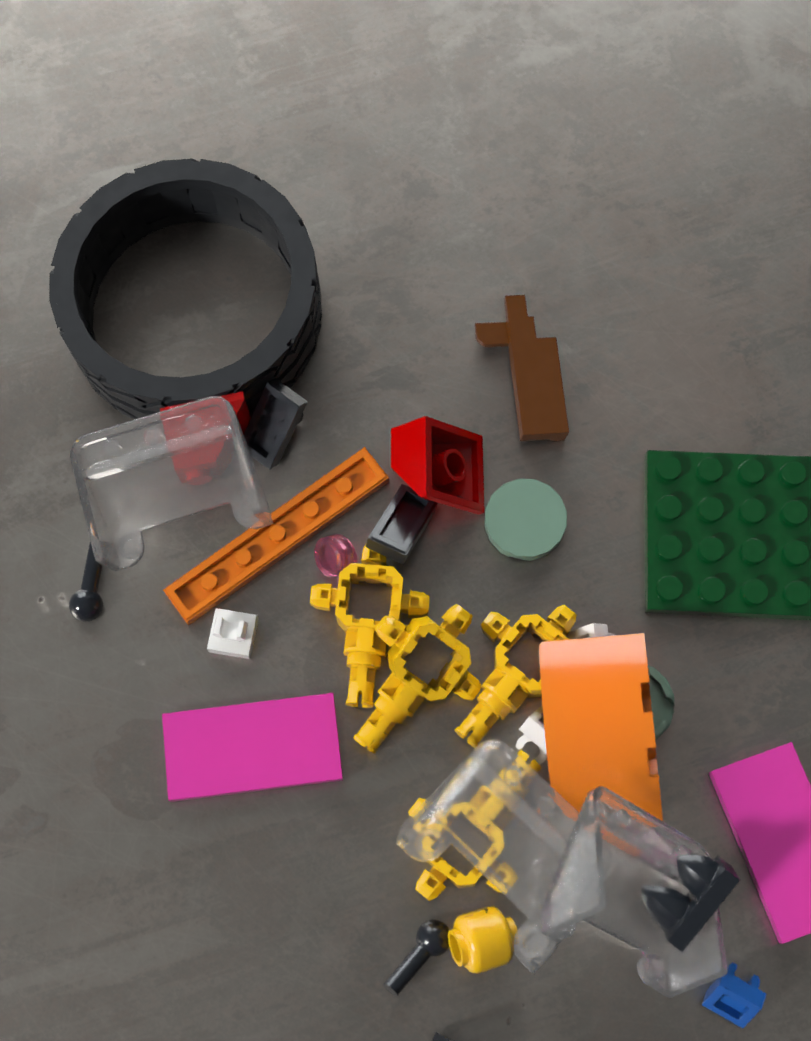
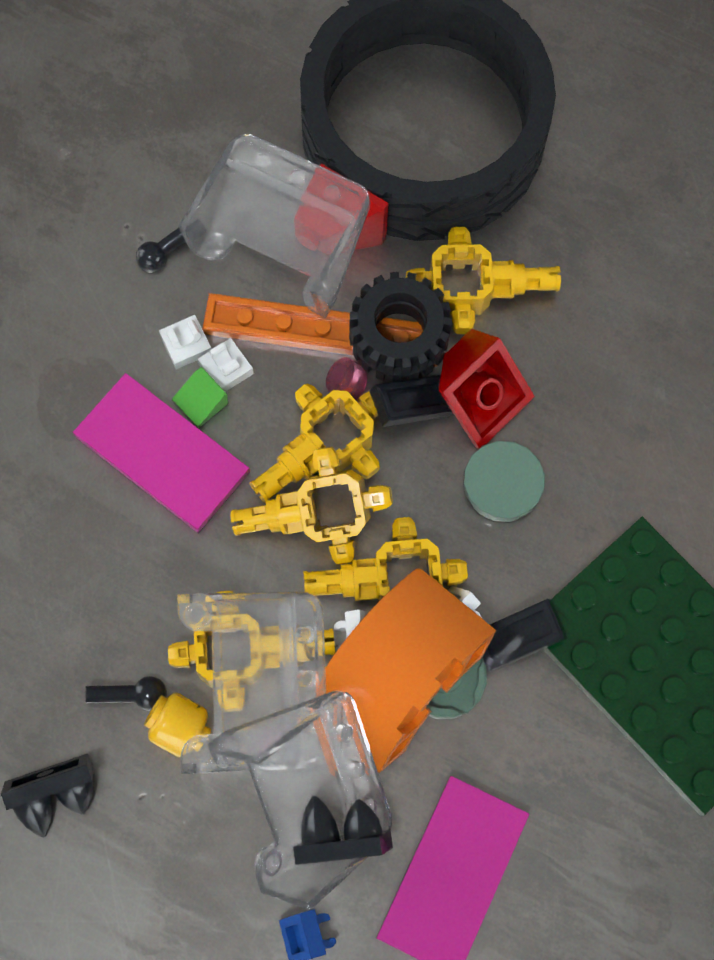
camera: 40 degrees right, 0 degrees up
black tile [238,378,308,470] -> none
reddish brown piece [474,295,569,441] -> none
none -> white tile [159,315,211,370]
none -> bright green slope [172,367,229,429]
none -> black tyre [349,272,452,382]
none -> yellow piece [406,227,561,334]
none -> black tile [482,599,568,672]

